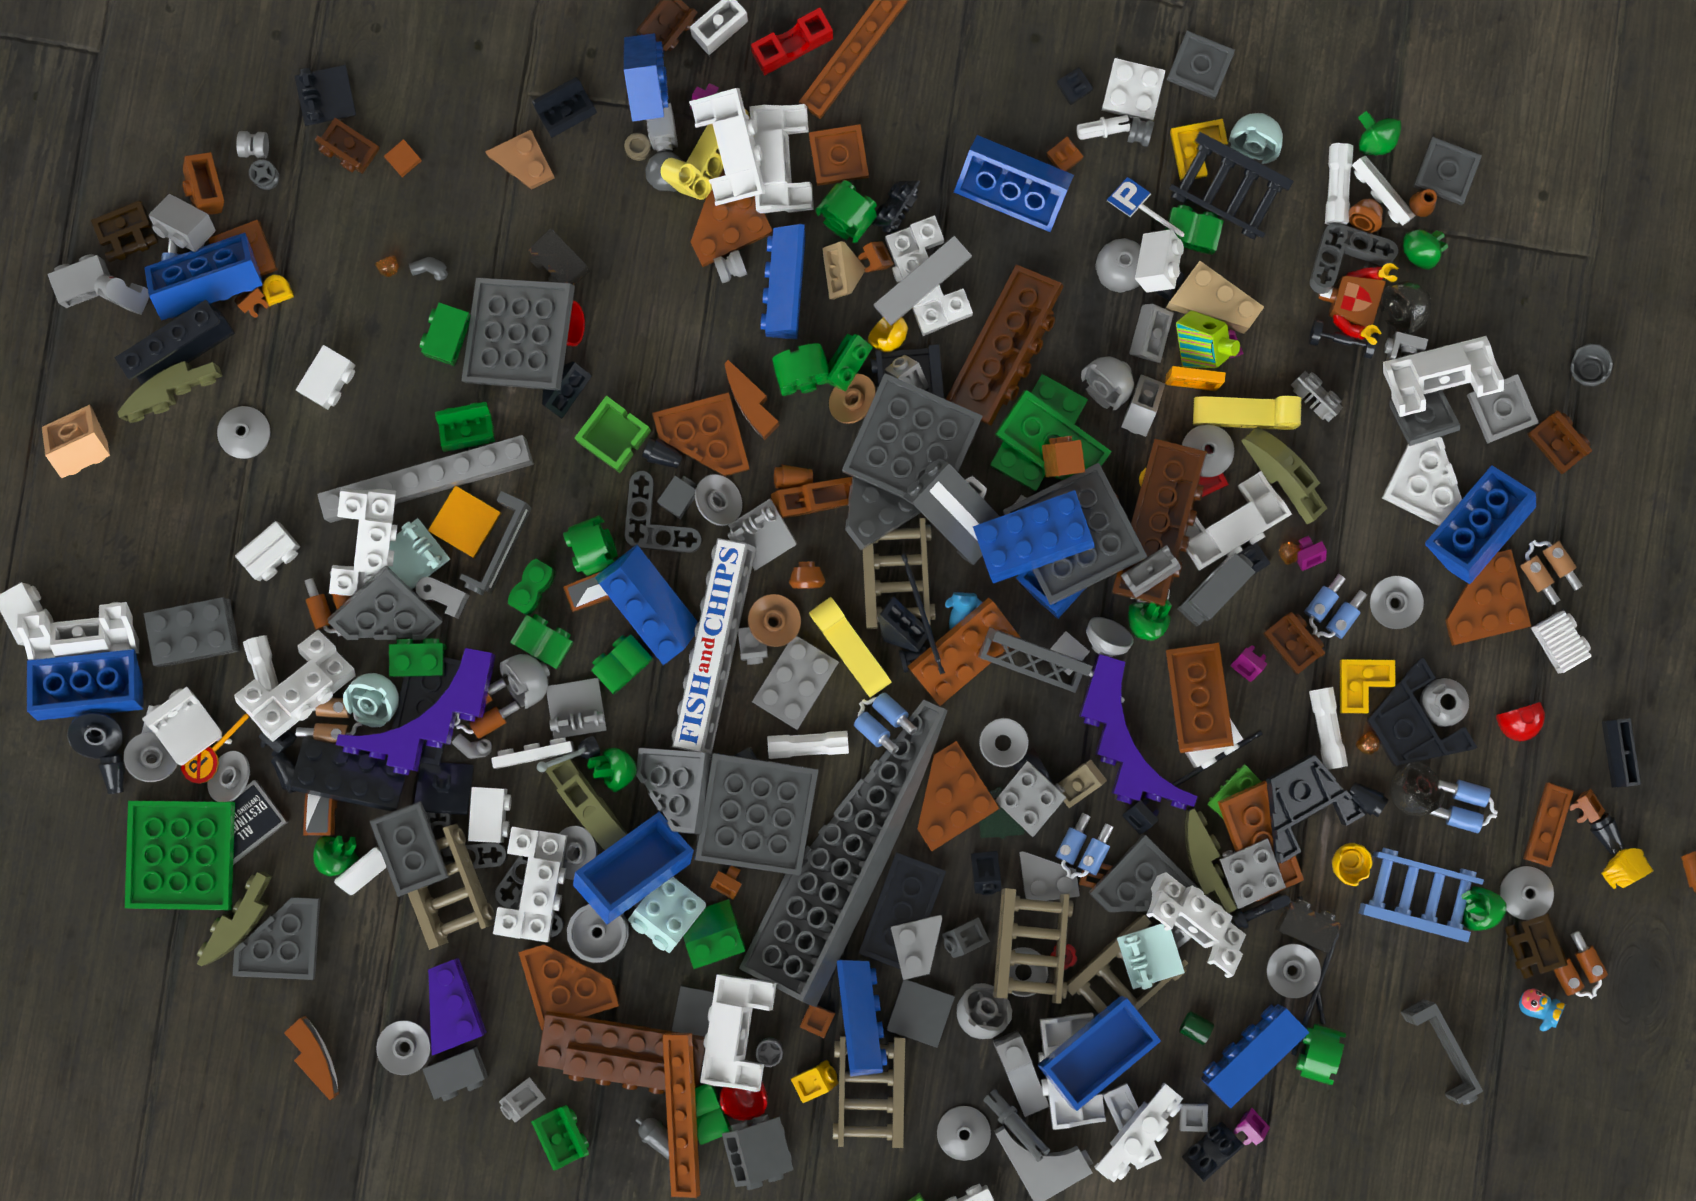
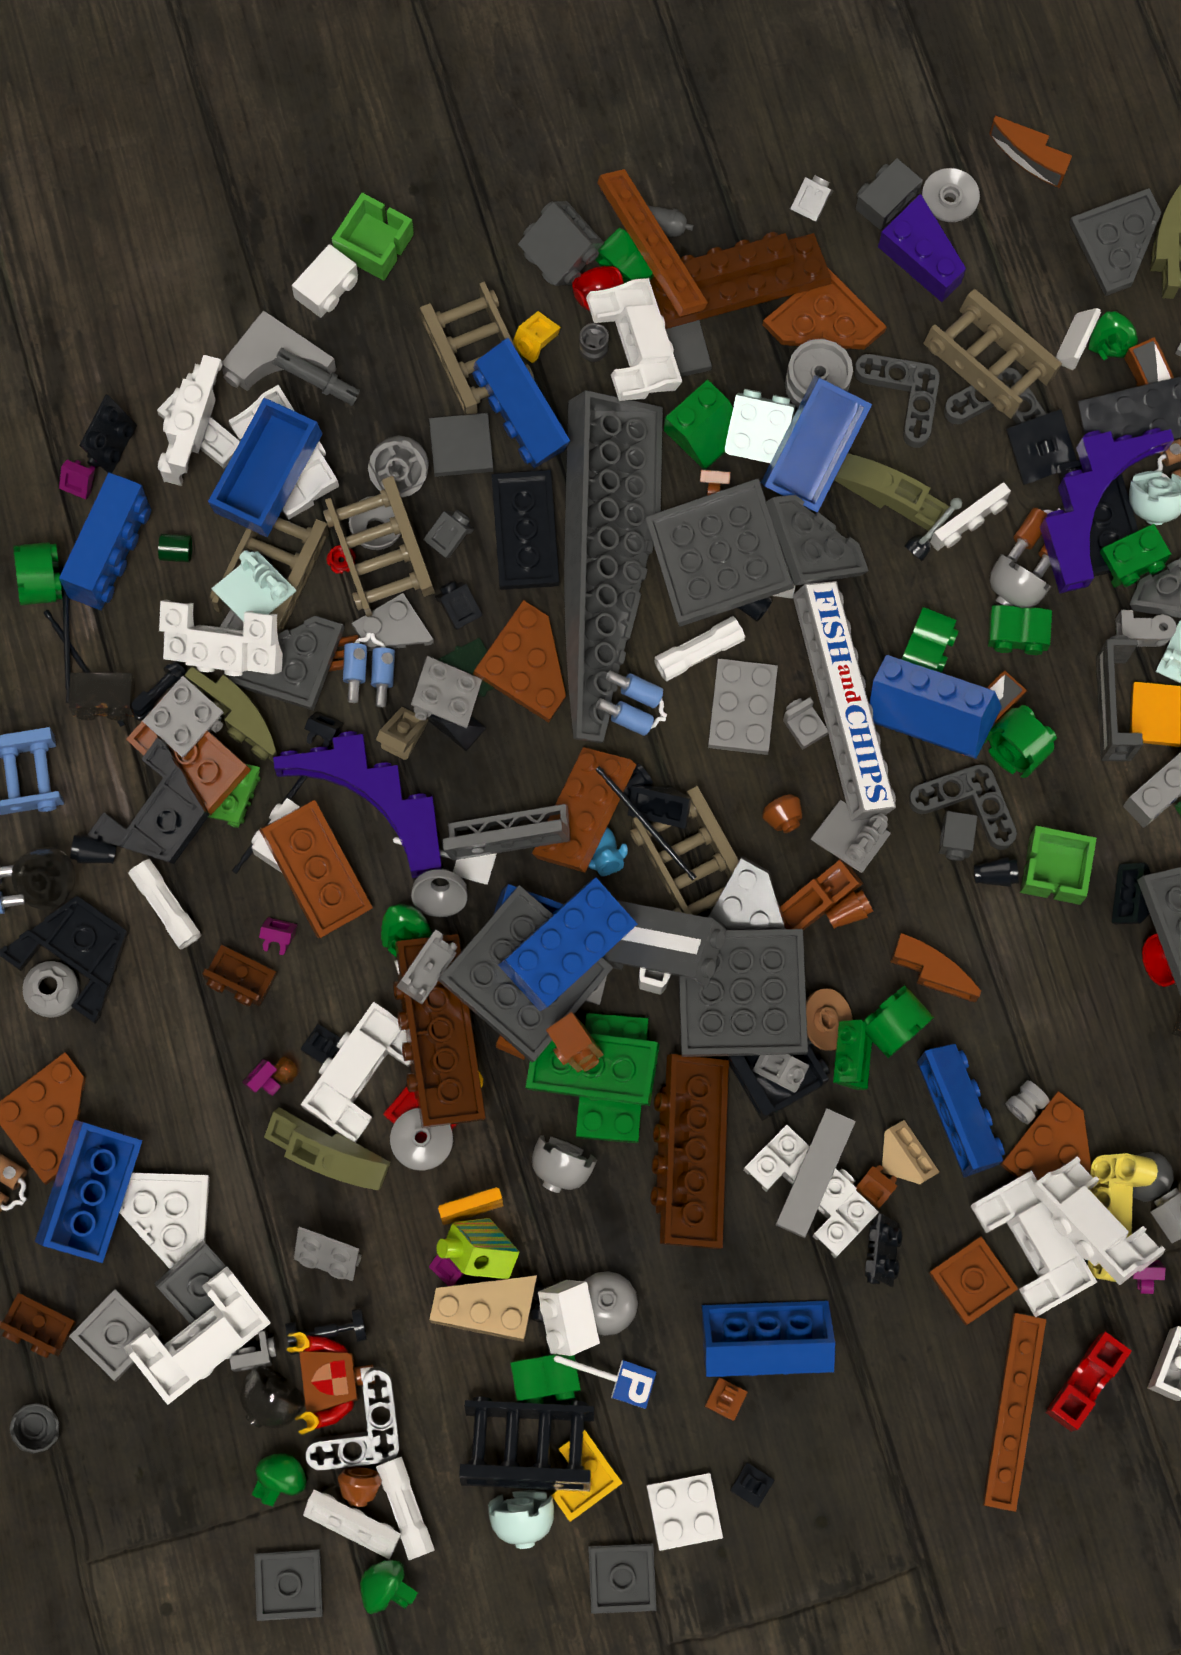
camera: 150 degrees right, 10 degrees down
dark grey tile [370,801,450,897] -> none
light grey arm [452,733,492,759] -> none
white brick [468,787,511,843] -> none
white bracket [493,827,568,942] -> none
green brick [508,559,556,616] -> none
green bracket [531,1105,589,1171] -> none
light grey hinge [547,678,607,739] -> none
light grey dish [559,826,598,880] -> none
green piece [587,748,637,792] -> none
dark orange plate [652,392,750,477] -> none
light grey dish [695,475,742,526] -> none
medium nougat dish [748,594,801,647] -> none
dark orange tile [800,1005,835,1038] -> none
light yellow beam [809,597,892,698] -> none
green brick [816,180,877,243] -> none
yellow hair [868,317,908,352] -> none
light grey wing [891,915,942,980] -> none
light grey dish [937,1106,991,1161] -> none
light grey piece [979,718,1028,767] -> none
light grey arch [993,1030,1049,1117] -> none
white axle [1077,114,1130,140] -> none
light grey slope [1121,375,1165,437] -> none
dark grey wheel [1127,116,1154,147] -> none
light grey slope [1130,304,1174,363] -> none
dark grey arch [1177,553,1255,627] -> none
light grey tile [1179,1103,1208,1132] -> none
light yellow beam [1193,396,1301,430] -> none
light grey dish [1267,944,1321,998] -> none
medium blue piece [1304,574,1367,639] -> none
yellow hair [1332,843,1373,886] -> none
yellow plate [1340,660,1395,714] -> none
clear orange hinge [1355,731,1380,755] -> none
light grey dish [1370,576,1424,629] -> none
dark orange cone [1409,189,1437,217] -> none

